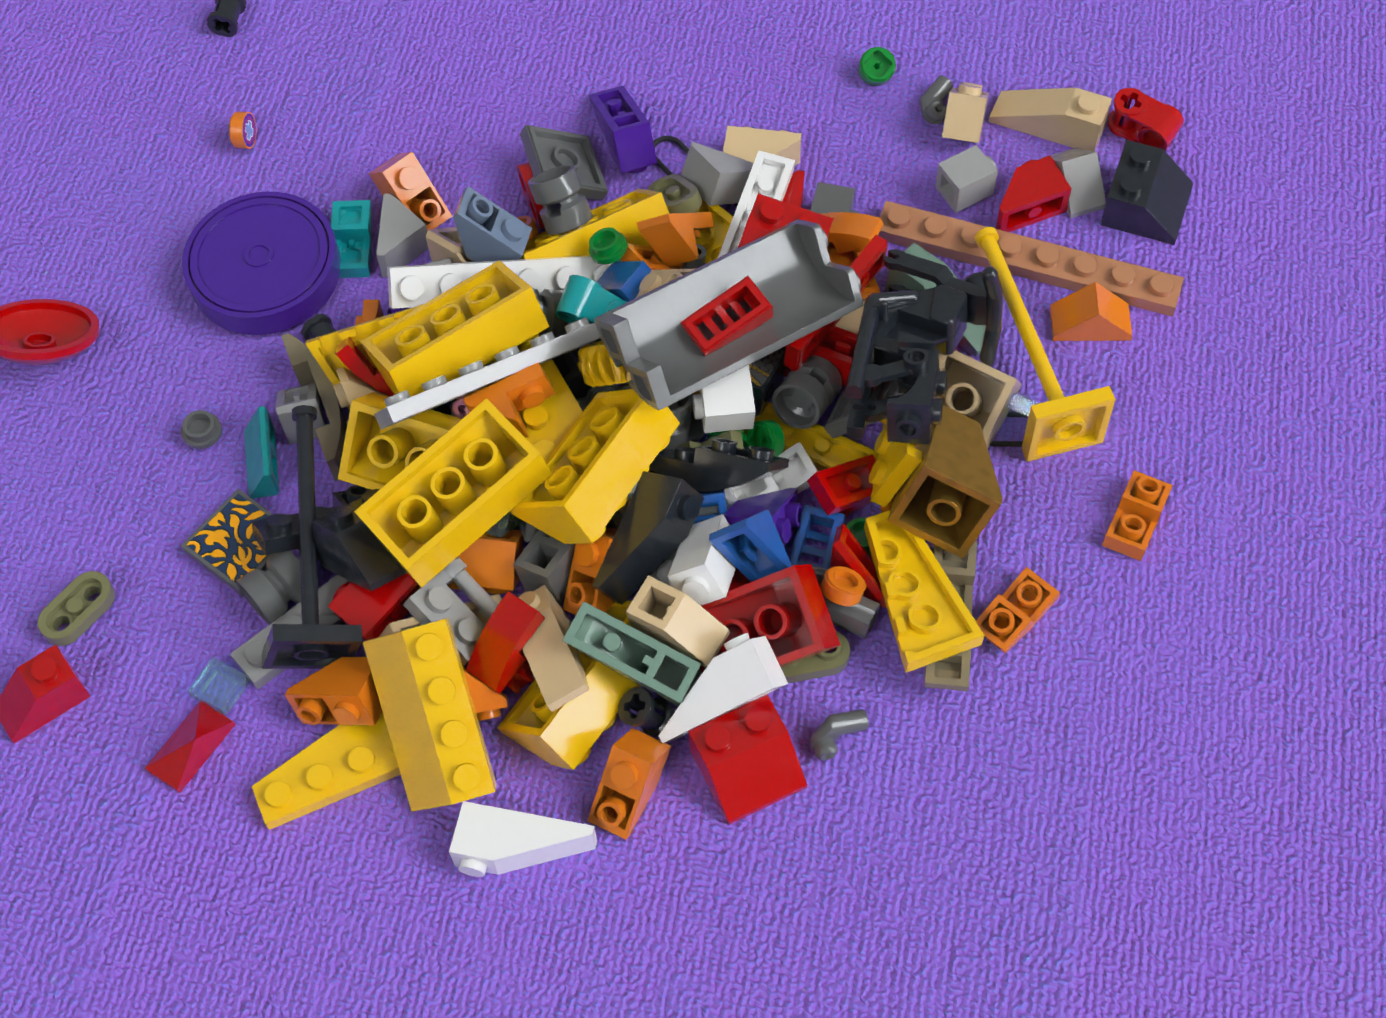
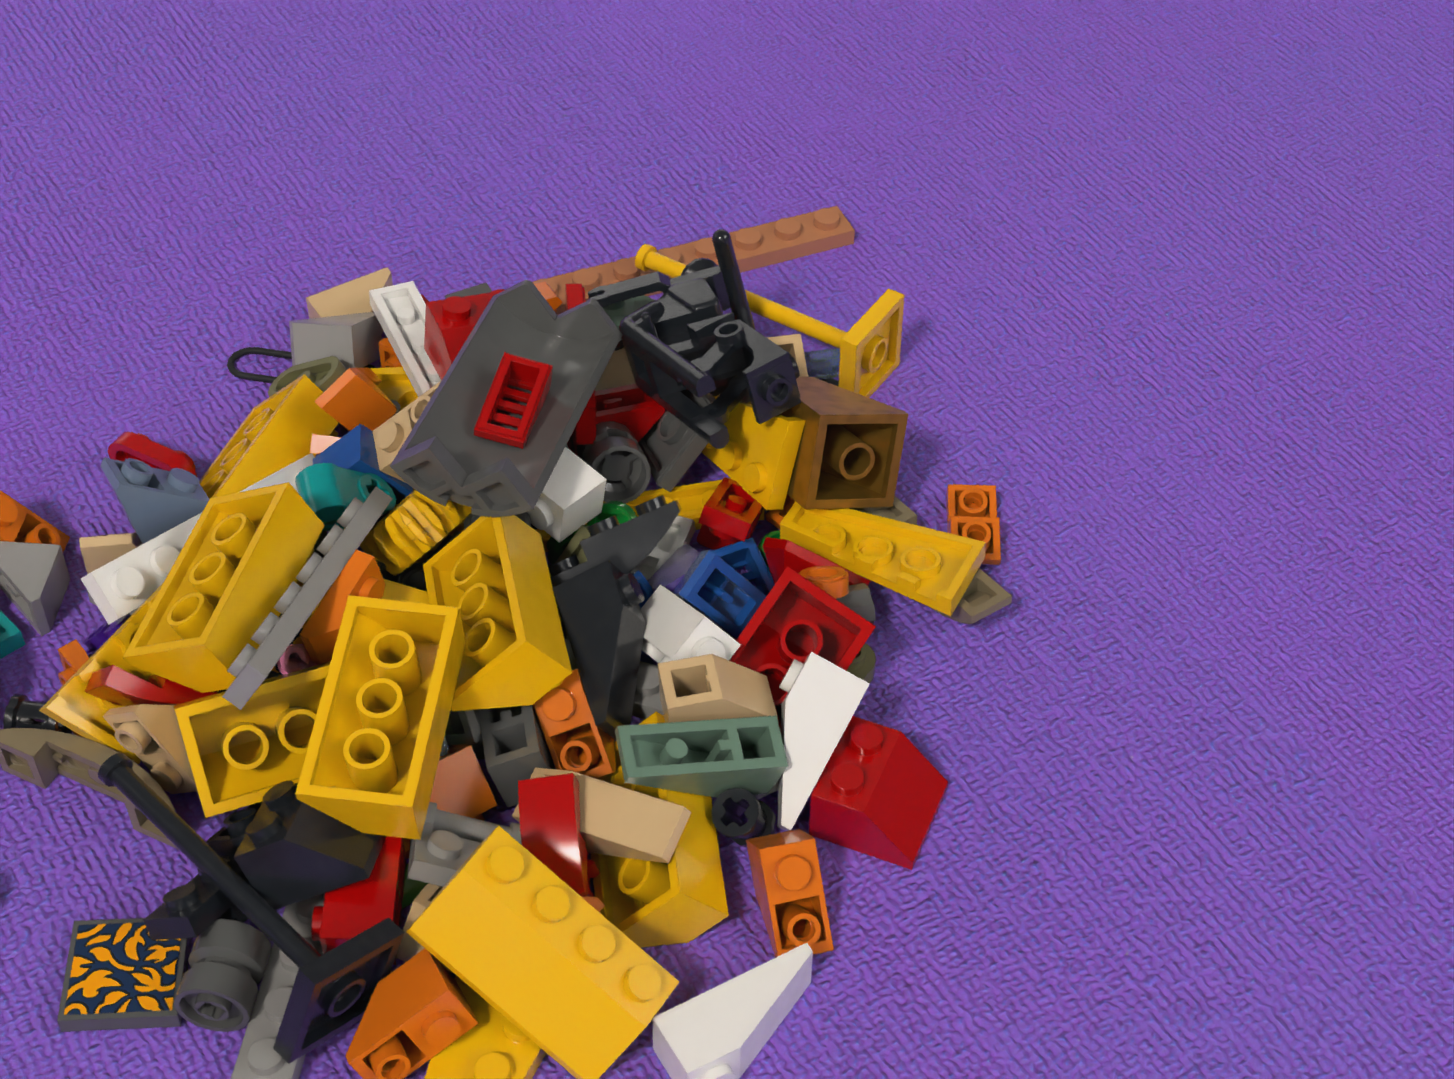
camera: 45 degrees left, 15 degrees down
teal slope [244,406,280,499] -> none
light grey slope [275,382,326,445] -> none
dark grey tile [520,125,608,200] -> none
dark grey wheel [527,164,593,235] -> none
dark purple slope [589,86,657,173] -> none
green plate [589,228,628,265] -> none
dark grey arm [810,709,869,761] -> none
green tile [858,47,896,86] -> none
dark grey arm [919,75,953,124] -> none
light grey brick [935,145,998,213] -> none
tan slope [942,82,989,143] -> none
tan slope [988,88,1112,151] -> none
red slope [996,155,1072,232] -> none
light grey slope [1042,148,1106,219] -> none
orange slope [1049,282,1132,341] -> none
black slope [1100,140,1193,245] -> none
orange slope [1102,470,1173,561] -> none
red piece [1107,88,1184,151] -> none

